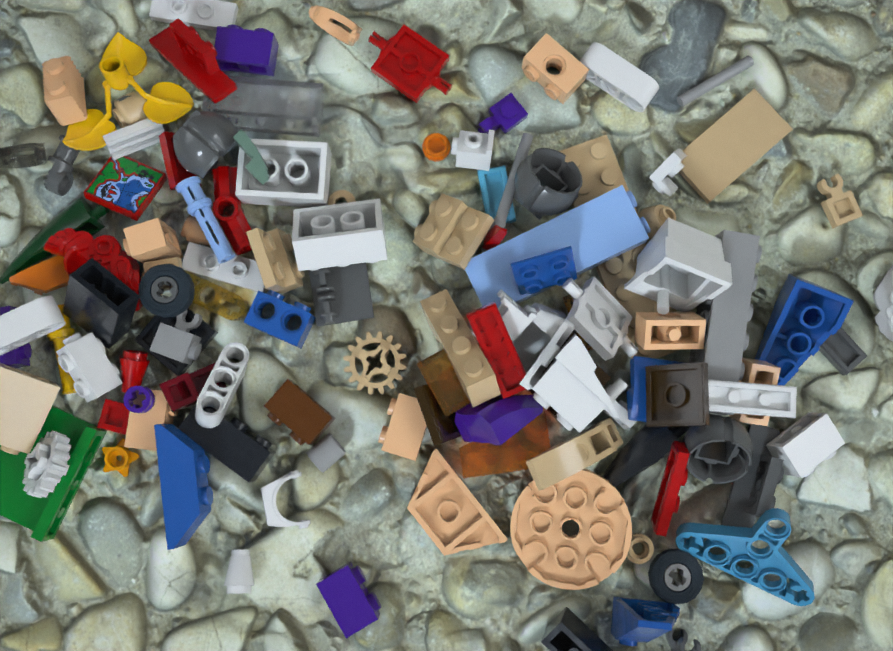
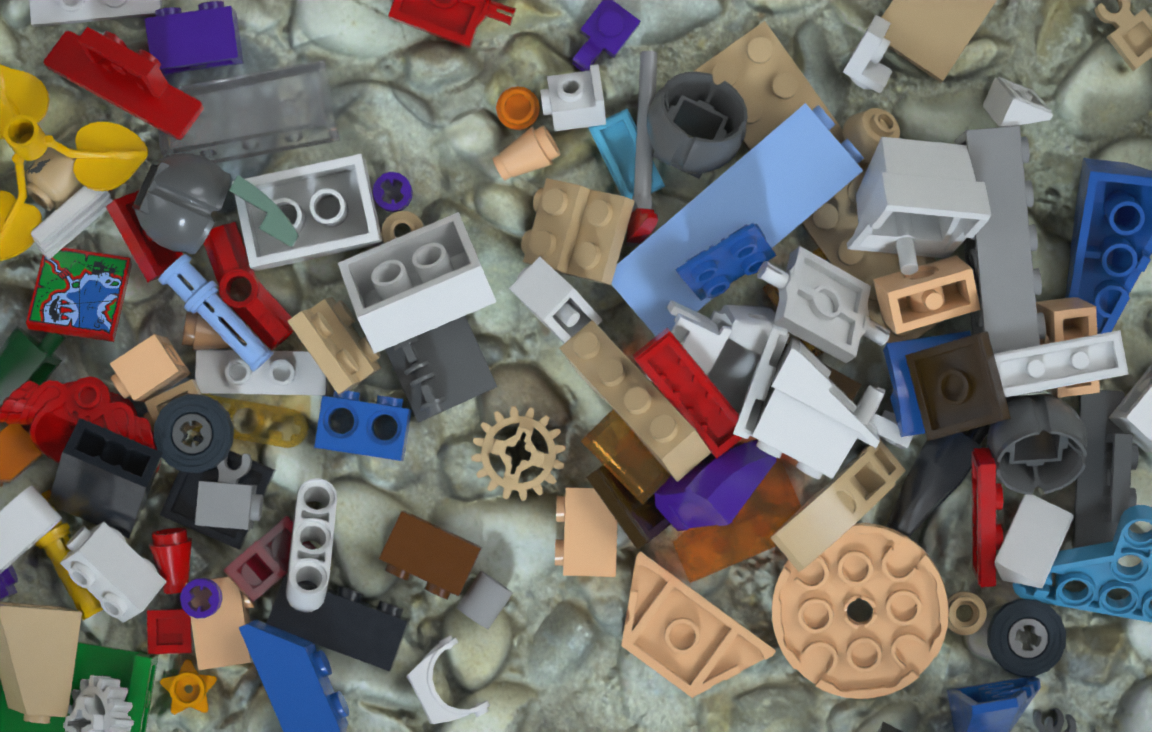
camera: 10 degrees left, 5 degrees up
none -> dark purple bush [373,172,413,212]
none -> light nougat cone [493,125,560,181]
none -> white brick [509,257,603,344]
none -> white slope [983,77,1053,127]
none -> white slope [995,494,1073,588]

